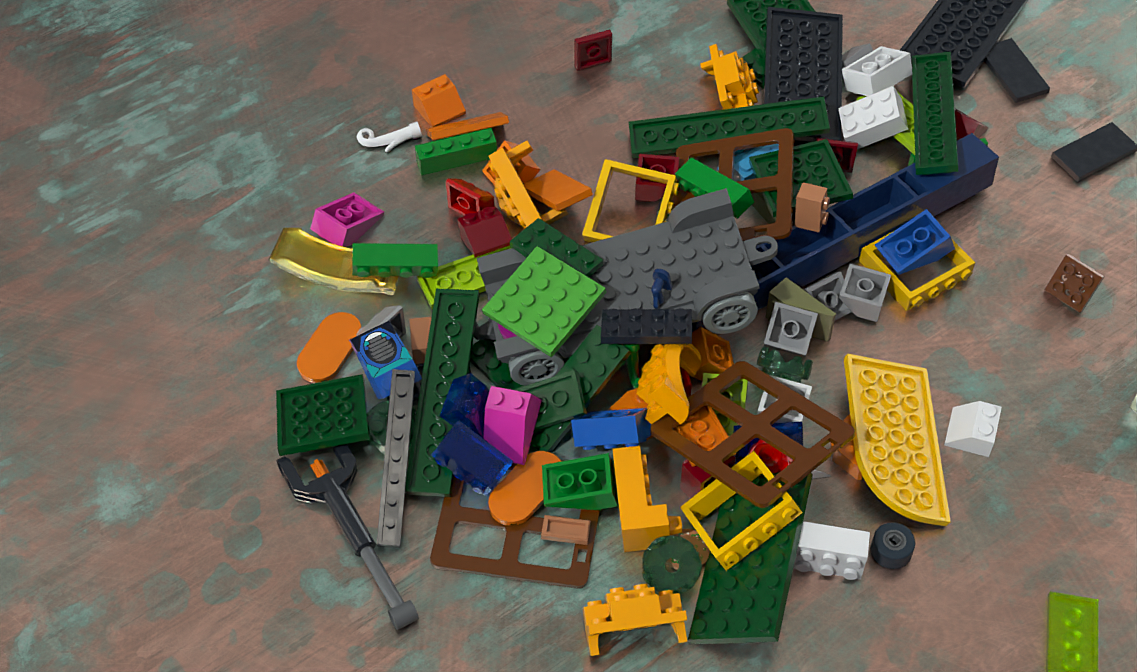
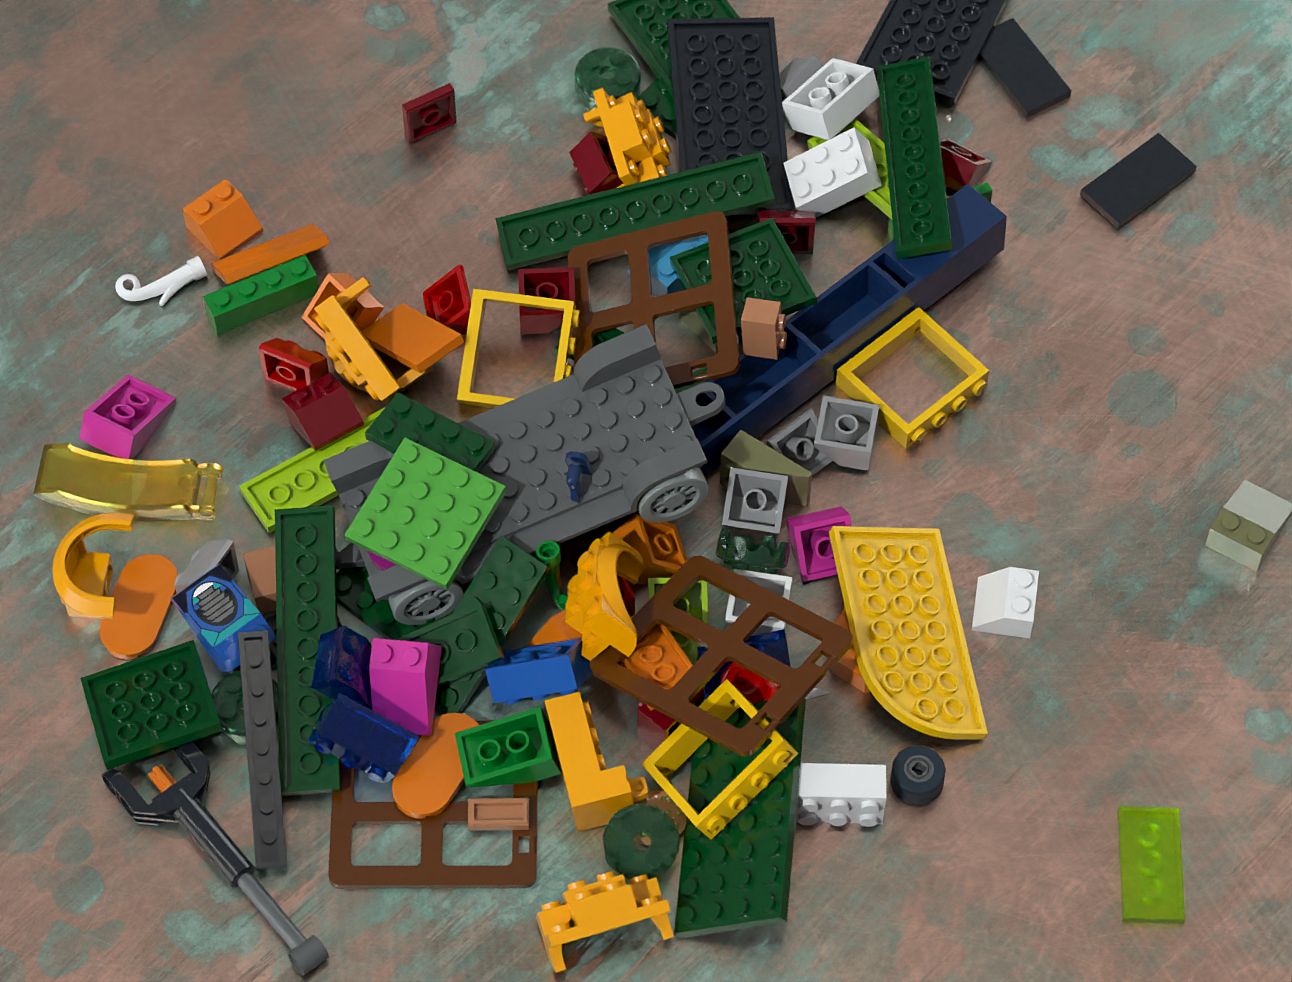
camera: 10 degrees left, 5 degrees up
green brick [352,243,438,278] -> none
black plate [601,308,692,344] -> none
green brick [675,158,754,219] -> none
blue slope [875,209,955,275] -> none
reddish brown plate [1044,254,1105,313] -> none
none -> light orange piece [52,513,135,619]
none -> red slope [422,264,471,335]
none -> dark red slope [569,132,638,194]
none -> clear green plate [574,47,641,111]
none -> dark pink slope [786,506,852,582]

